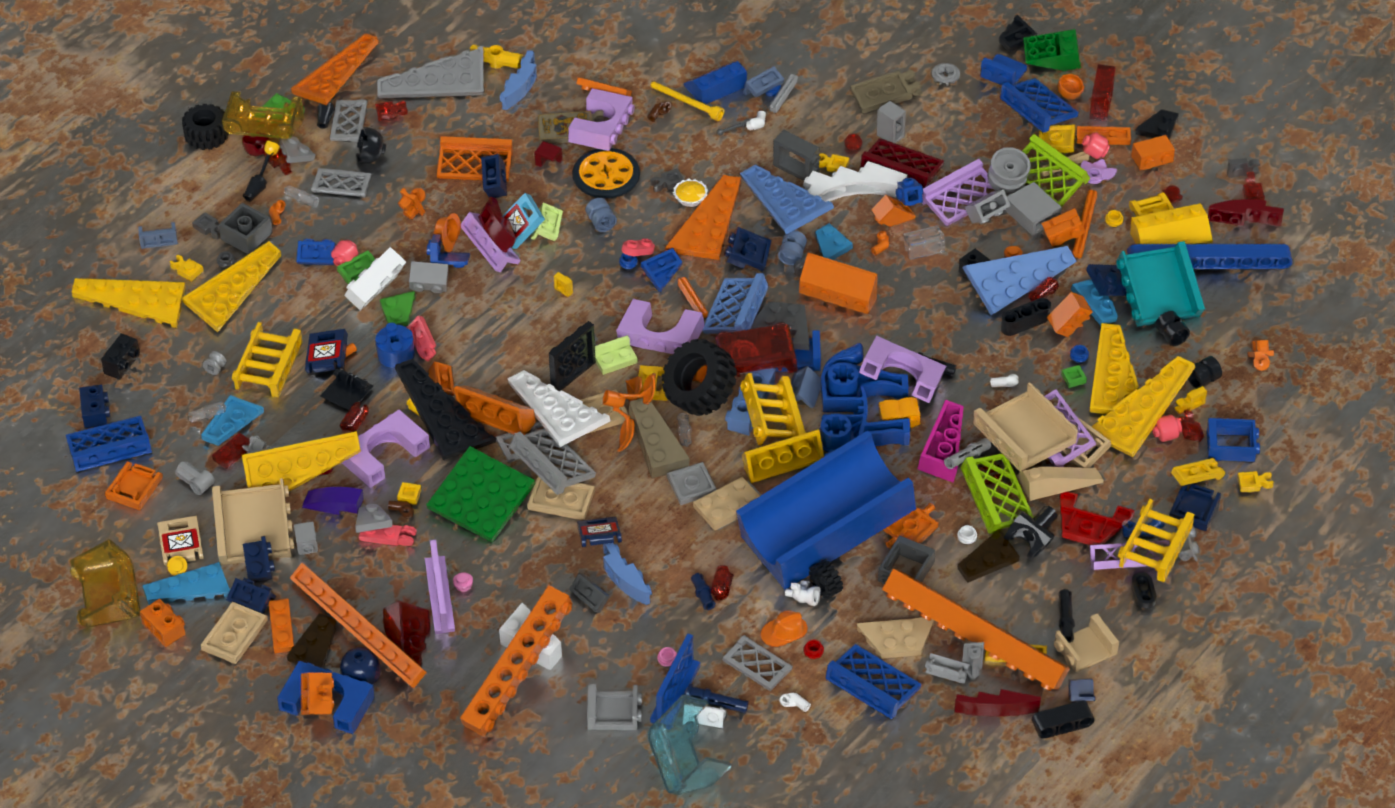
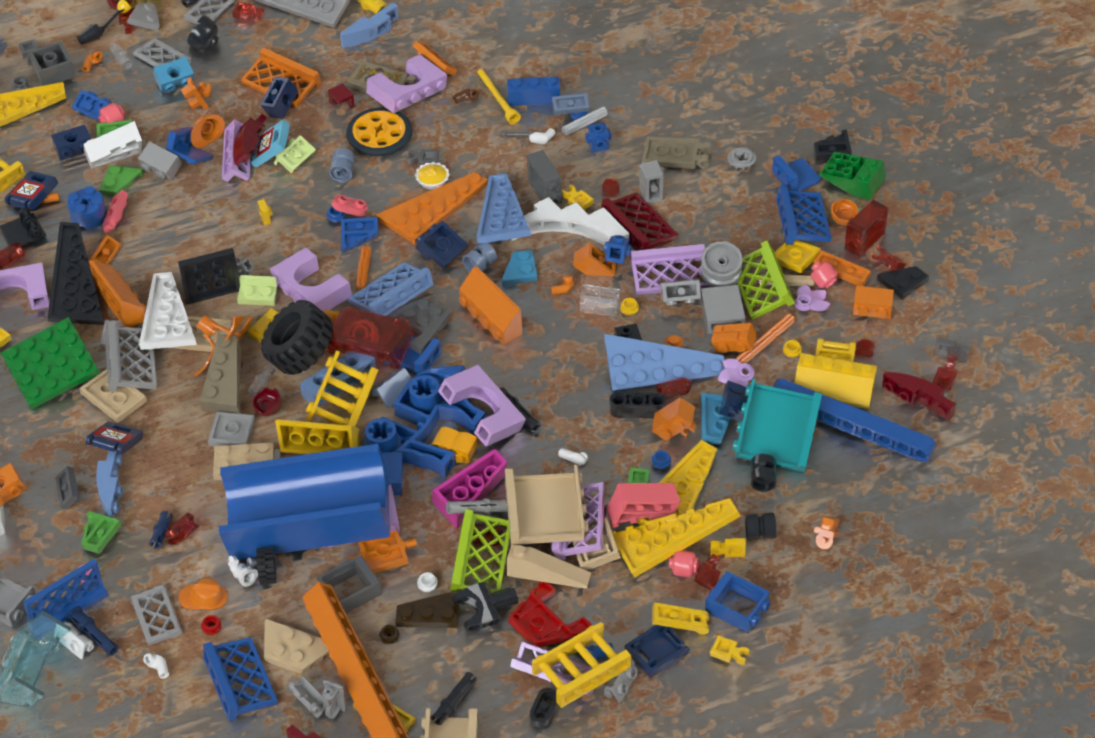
camera: 30 degrees right, 0 degrees up
none -> dark blue brick [51,125,91,161]
none -> bright green wing [81,511,122,554]
none -> dark azure brick [154,57,194,93]
none -> dark red hair [252,387,282,417]
none -> dark brown plate [379,625,400,644]
none -> blue brick [585,123,612,153]
none -> coral wedge [606,483,680,528]
none -> yellow plate [620,298,639,315]
none -> lavender plate [718,358,754,387]
none -> clear red plate [872,246,906,270]

